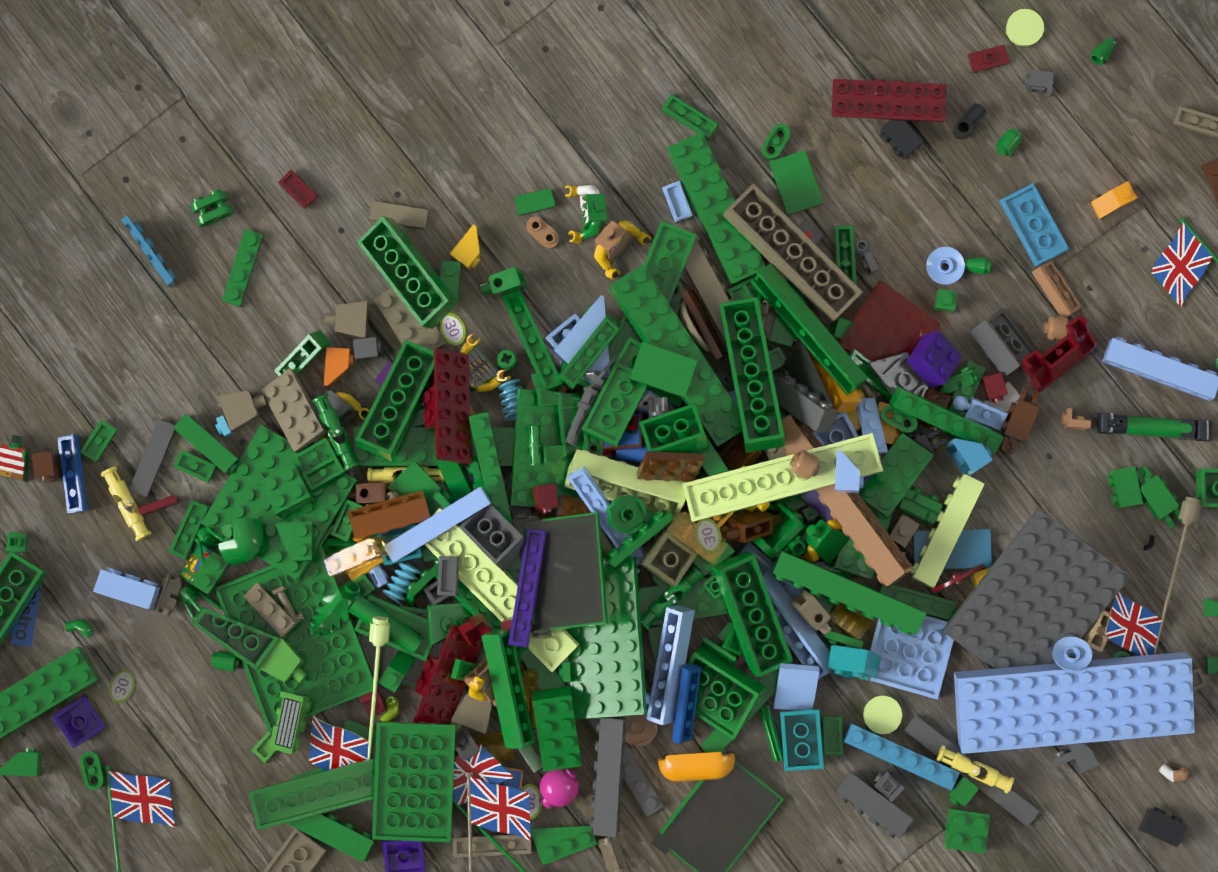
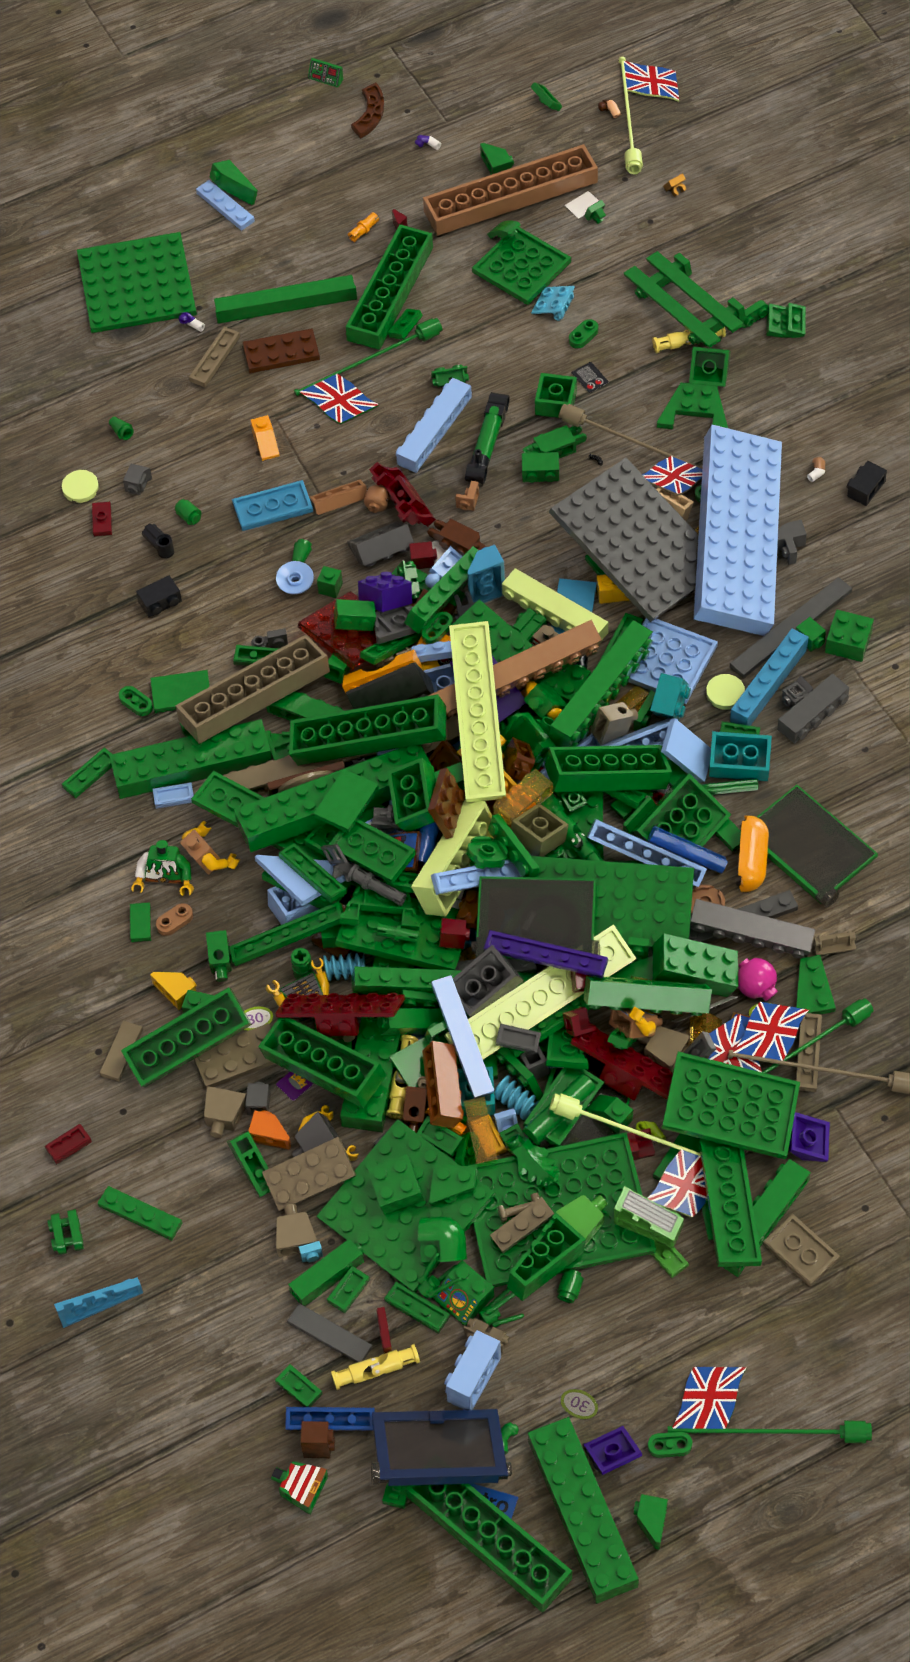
camera: 75 degrees left, 25 degrees down
green slope [293,437,345,490] -> none
green piece [312,393,360,470] -> none
clear smoke sticker [695,518,721,553] -> none
green tile [751,263,868,395] -> none
dark grey brick [774,376,838,433] -> none
medium nougat head [790,450,820,480] -> none
dark red bracket [831,79,947,122] -> none
light blue slope [835,450,864,493] -> none
dark red piece [932,563,985,593] -> none
light yellow piece [936,745,1014,794] -> none
light blue dish [1052,636,1092,672] -> none
none -> green brick [333,599,376,631]
none -> door [371,1409,512,1486]

